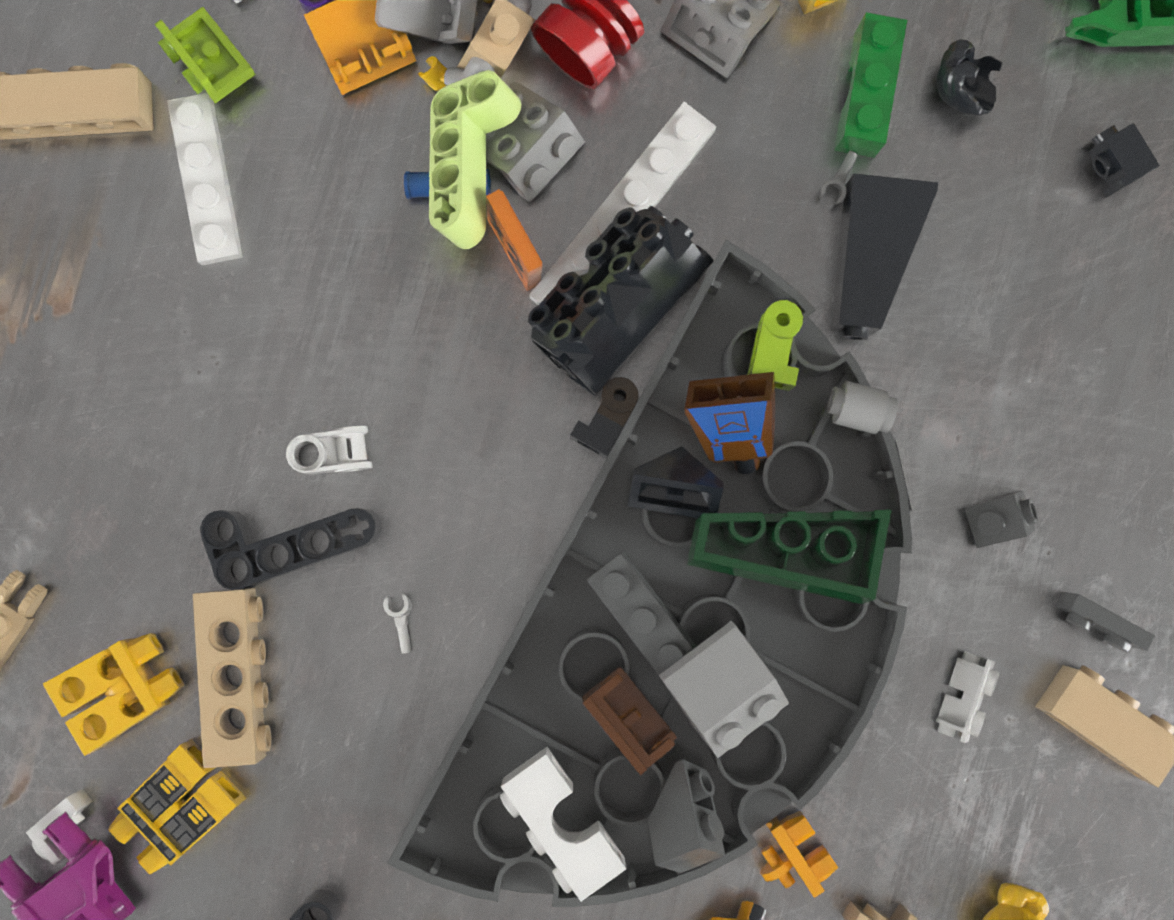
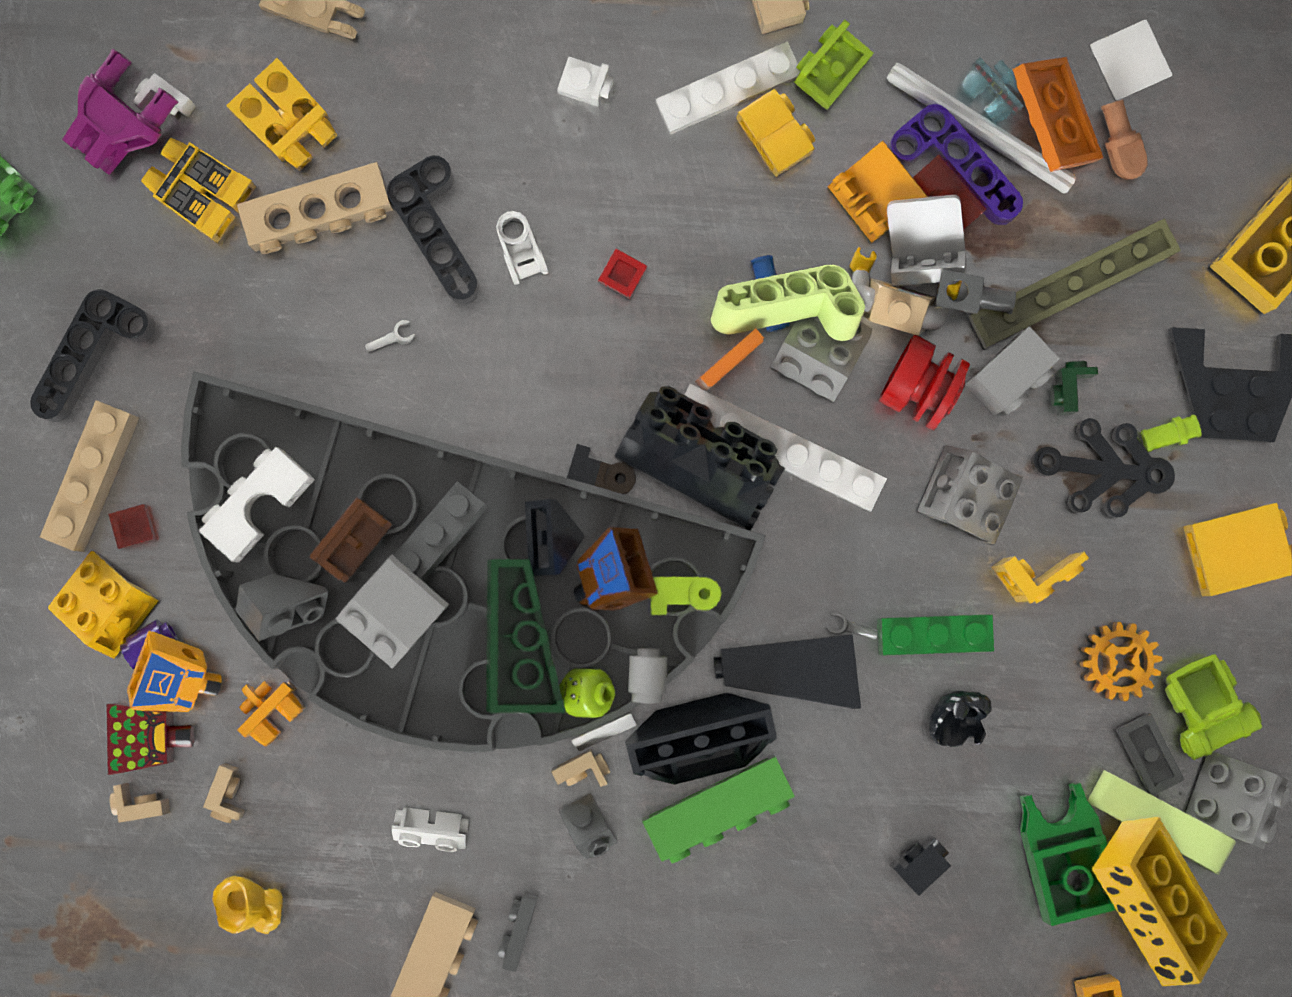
camera: 80 degrees right, 0 degrees up
none -> tan bracket [551,749,611,787]
none -> white bracket [557,56,614,107]
none -> lime head [559,668,615,718]
none -> red plate [598,249,648,299]
none -> black wedge [625,693,777,785]
none -> bright green brick [642,754,795,864]
none -> yellow brick [736,89,815,177]

